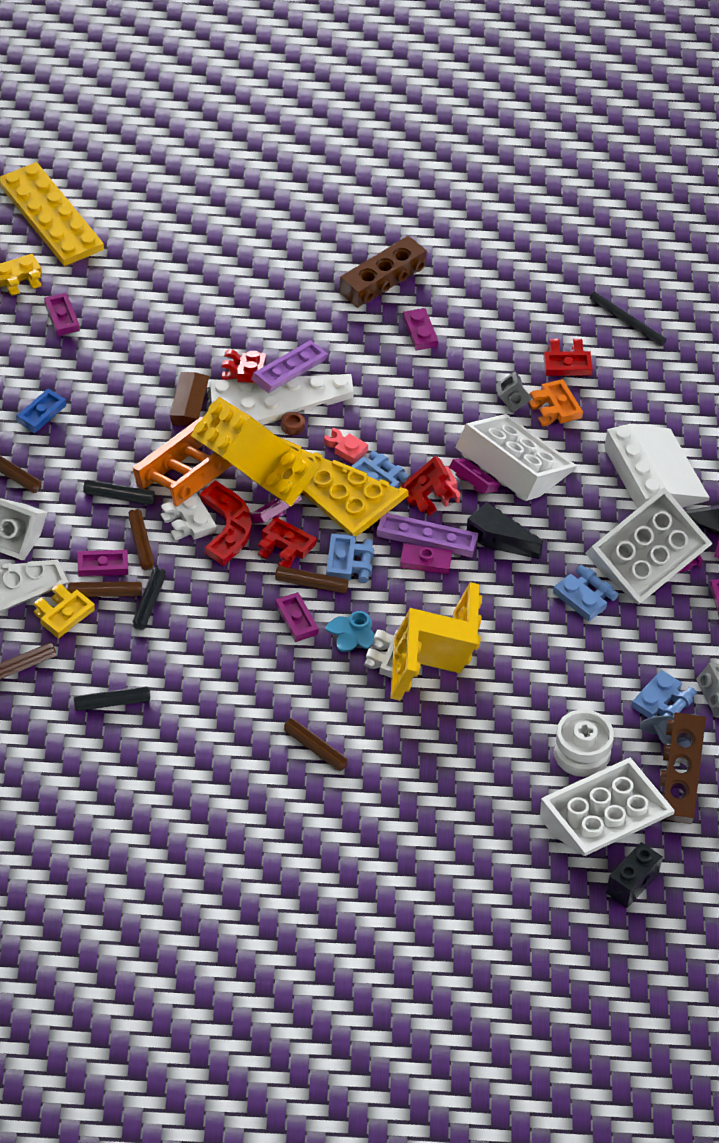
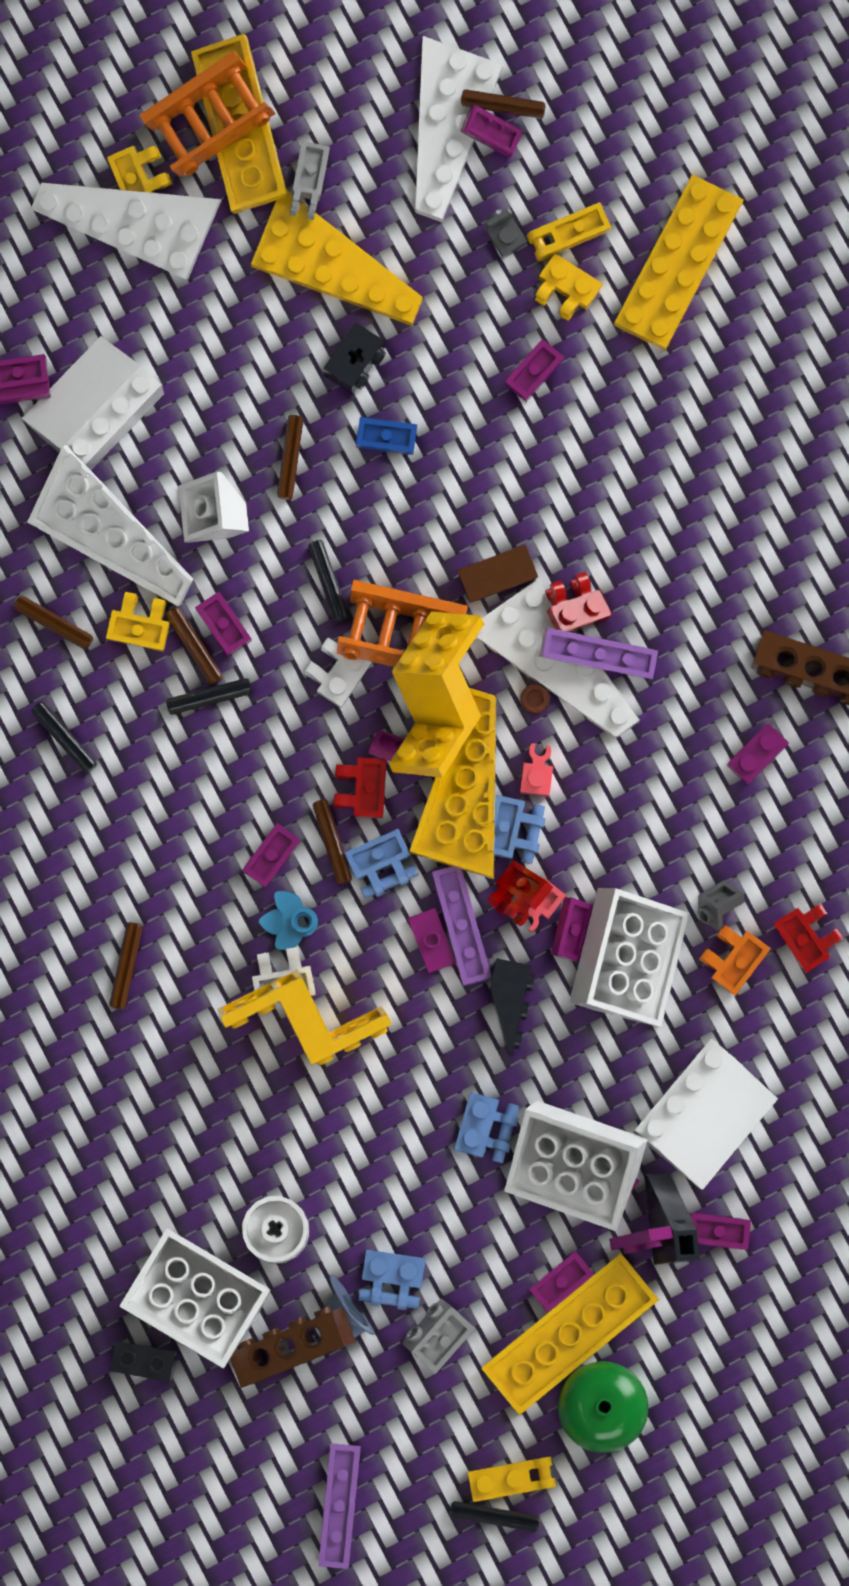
camera: 65 degrees right, 30 degrees up
reddish brown axle [128,509,155,571] -> none
red plate [199,480,251,566] -> none

